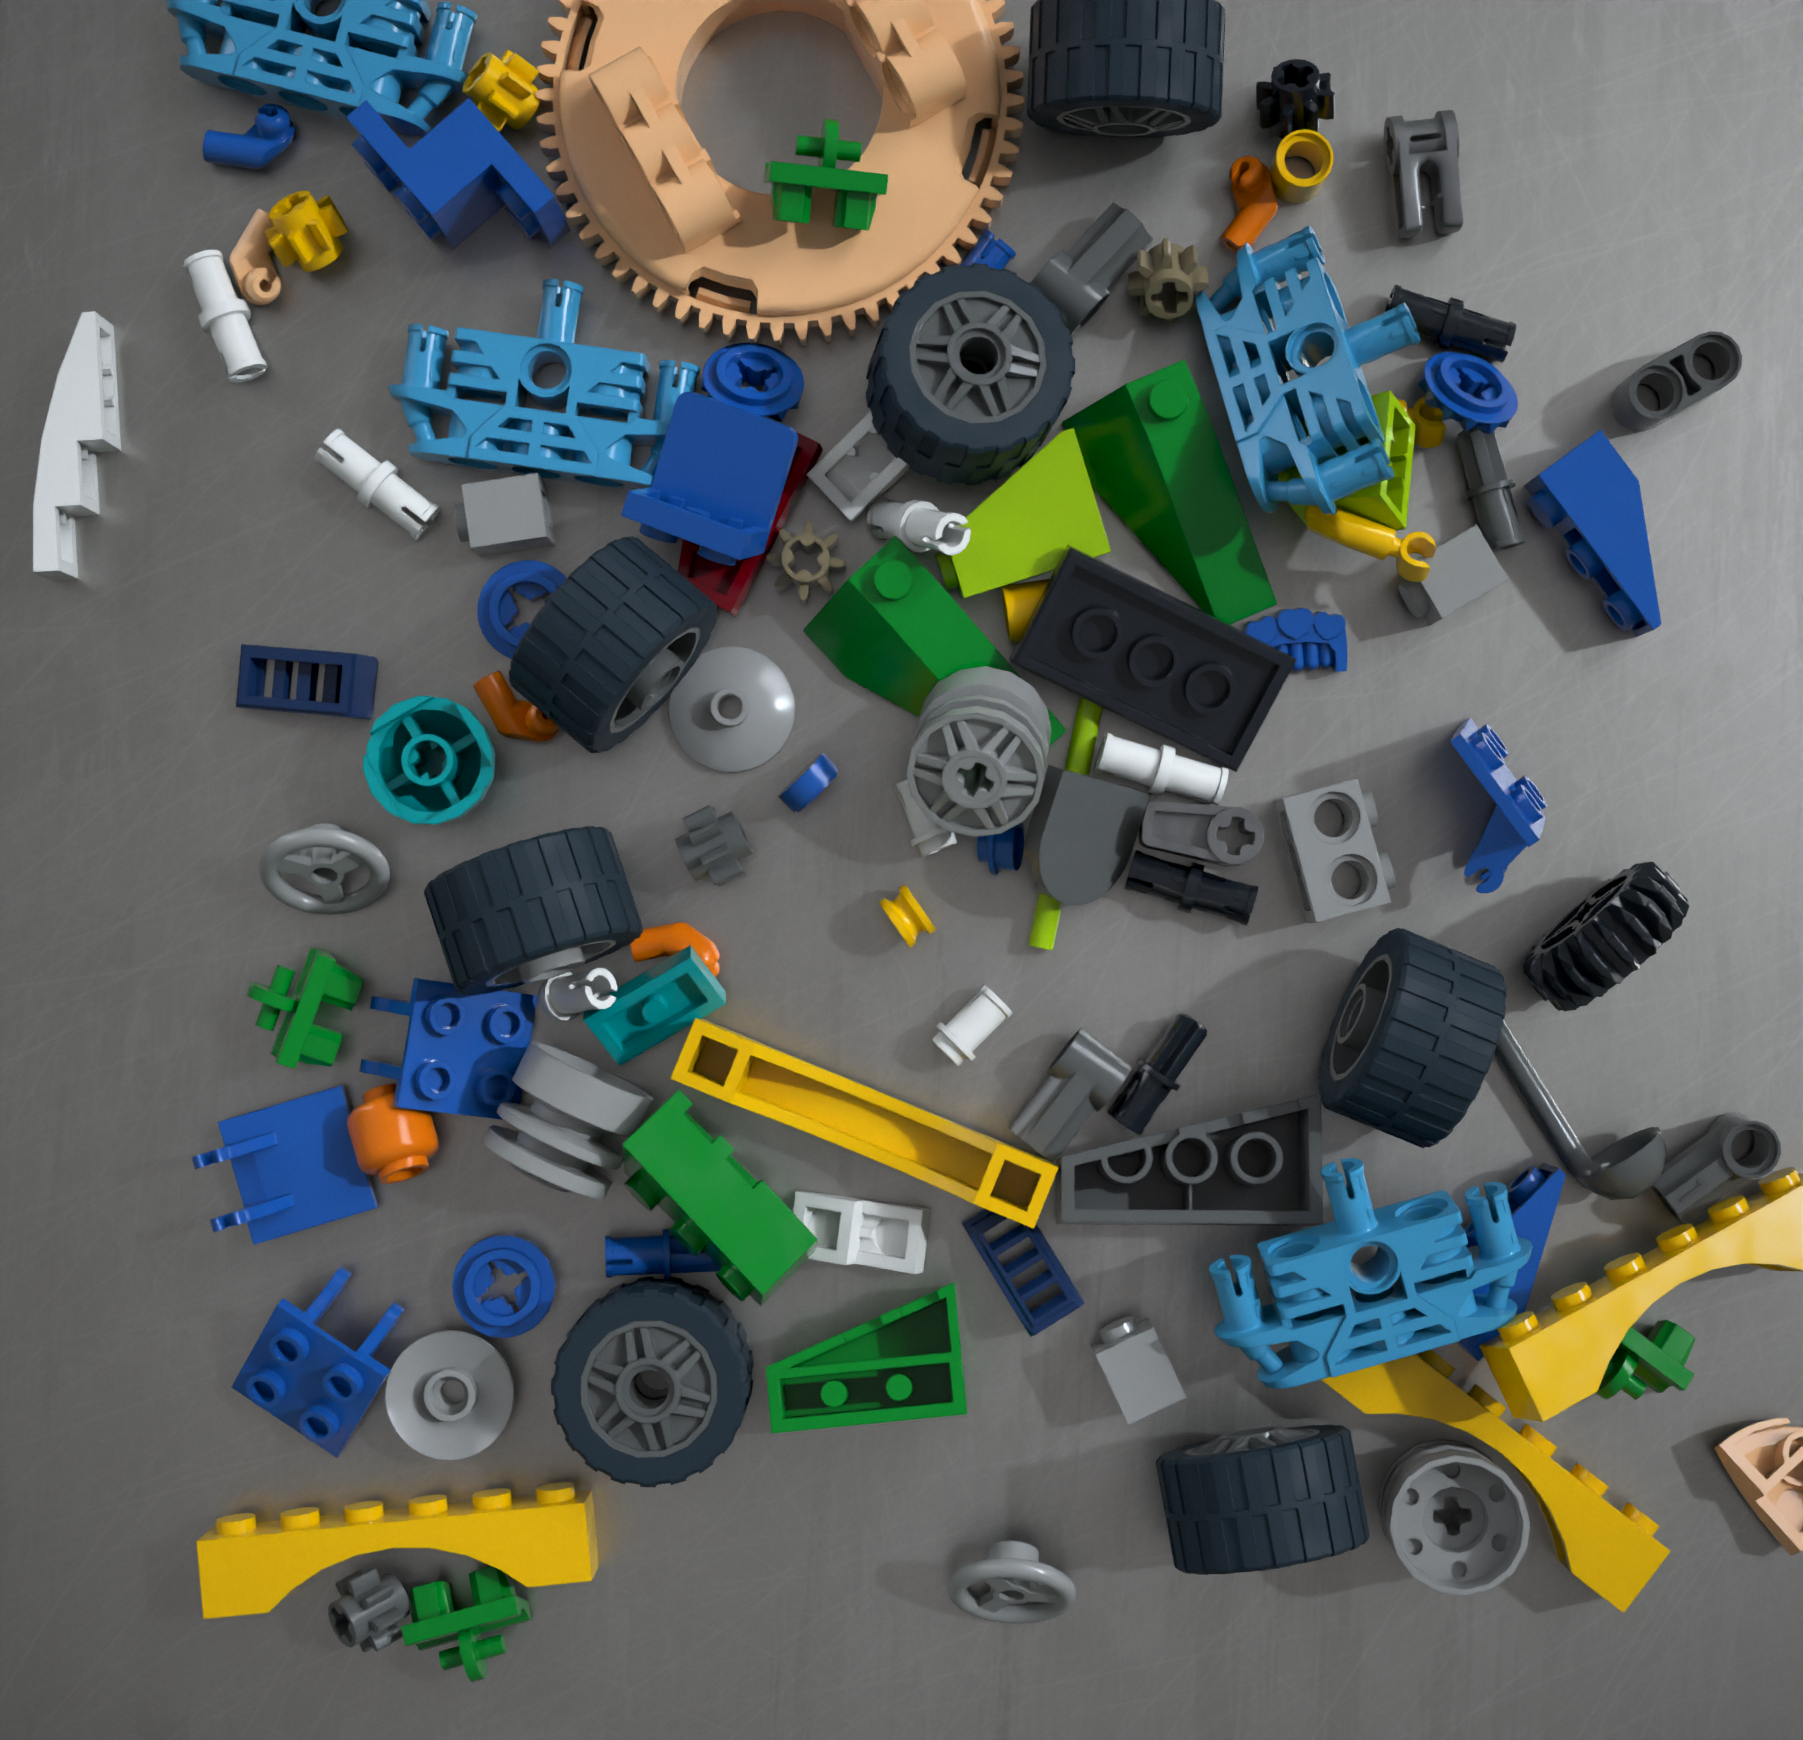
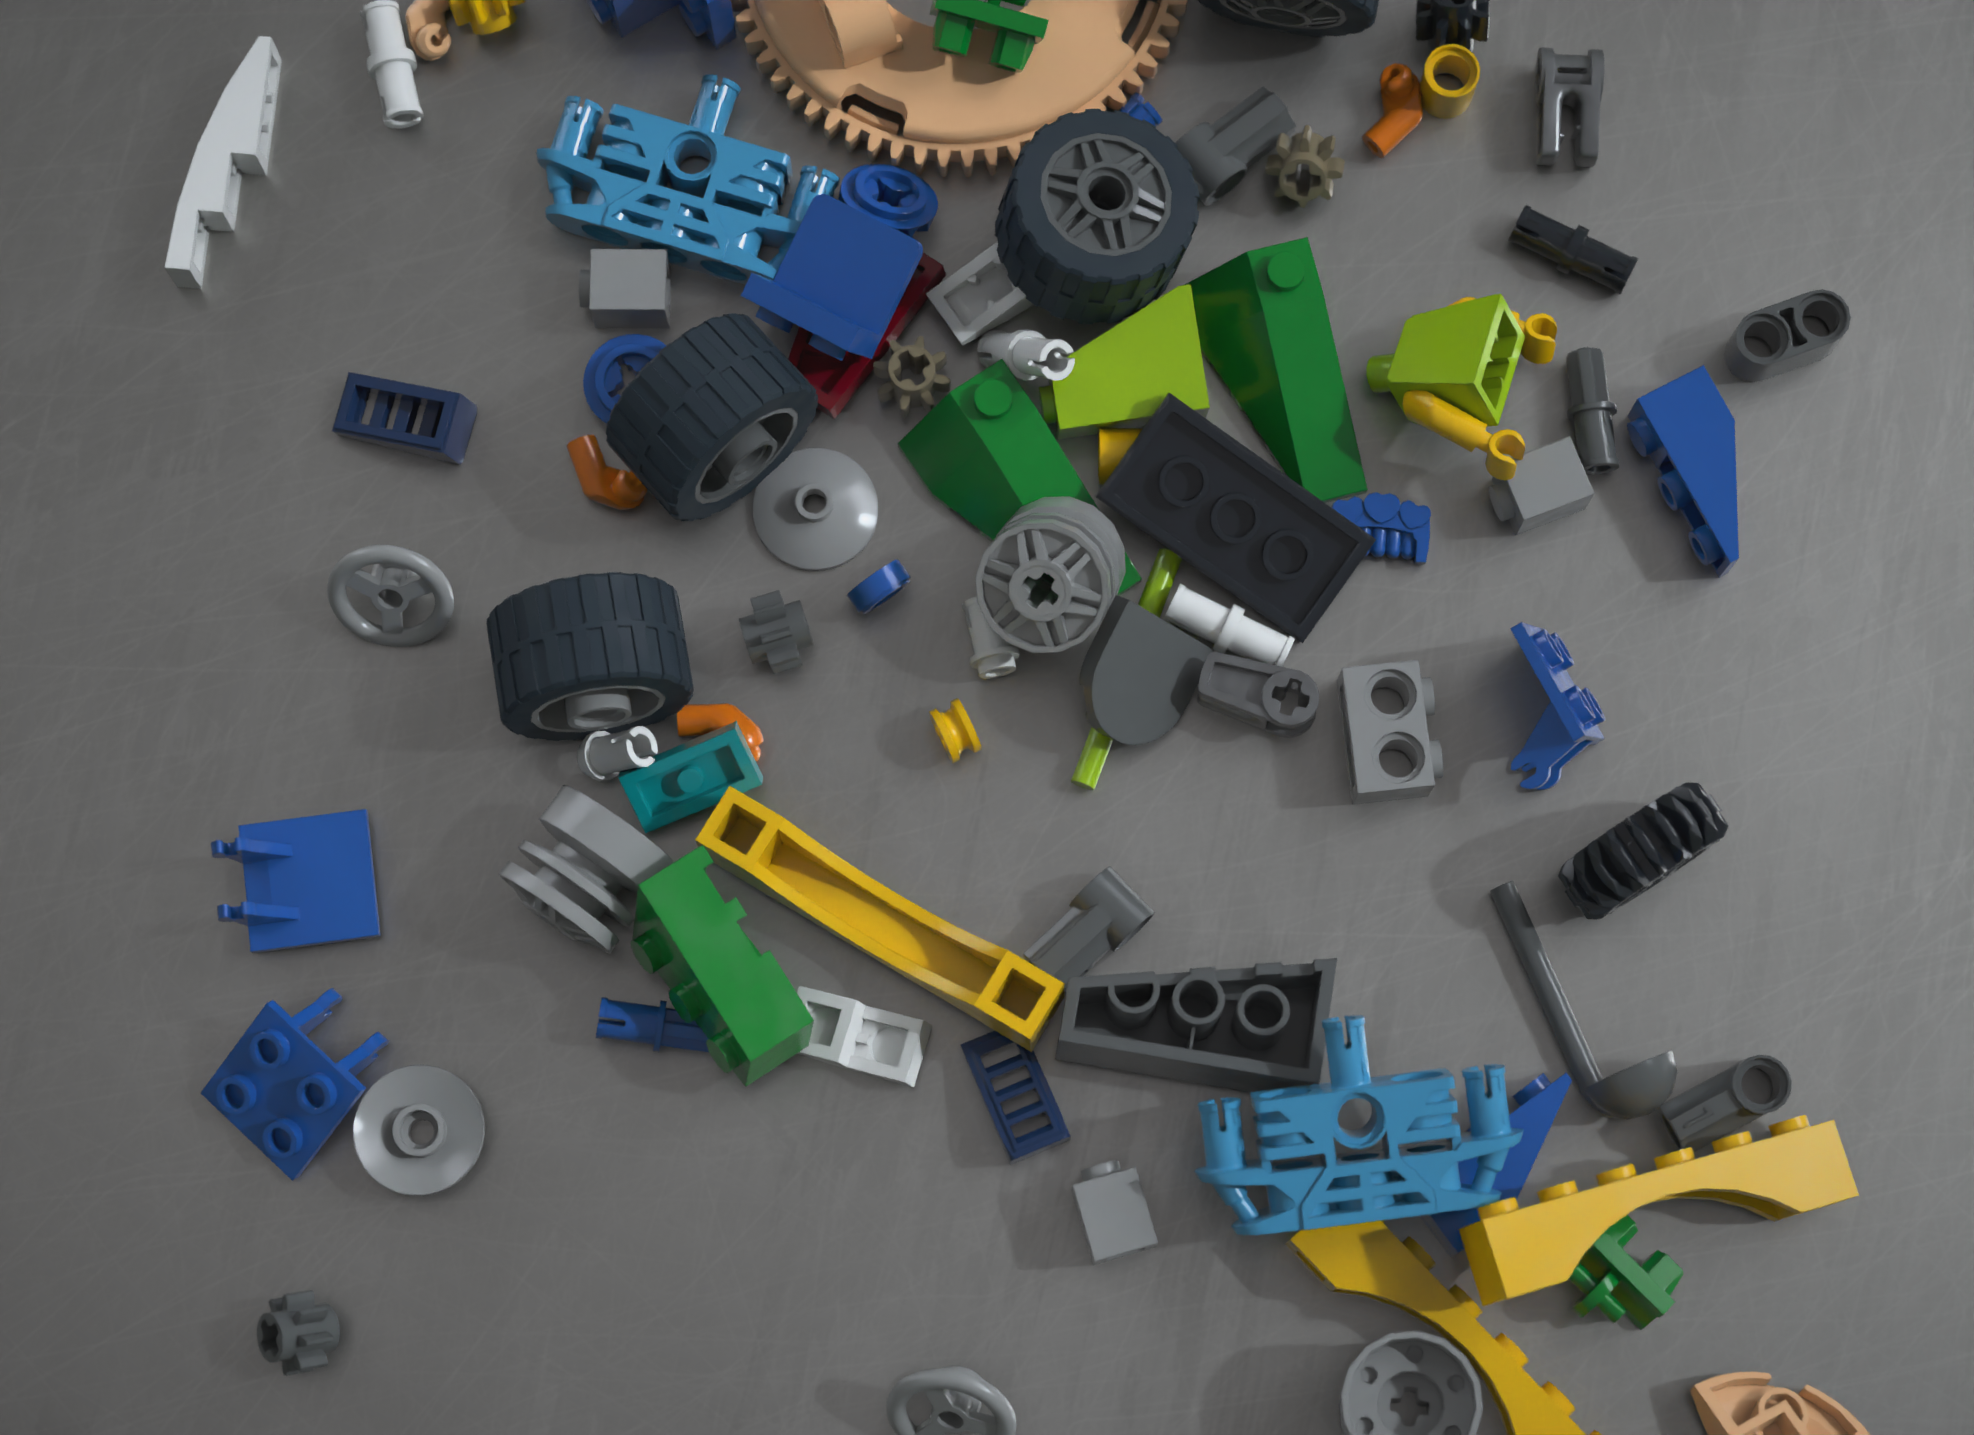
camera: 10 degrees right, 10 degrees down
yellow arch [196,1482,599,1619] -> none
green hips [246,946,363,1069] -> none
white pin [314,428,441,540] -> none
orange head [347,1084,439,1184] -> none
blue plate [359,978,537,1120] -> none
teal cylinder [363,696,496,825] -> none
green hips [401,1566,532,1682] -> none
blue gear [452,1234,556,1338] -> none
wheel [551,1276,754,1488] -> none
green wedge [766,1282,967,1434] -> none
white pin [931,984,1013,1066] -> none
blue plate [977,822,1024,876] -> none
black axle [1107,1013,1207,1136] -> none
black pin [1124,850,1258,926] -> none
black wheel [1156,1425,1370,1575] -> none
dark azure piece [1195,225,1421,515] -> none
black wheel [1318,928,1507,1148] -> none
blue gear [1418,352,1518,434] -> none

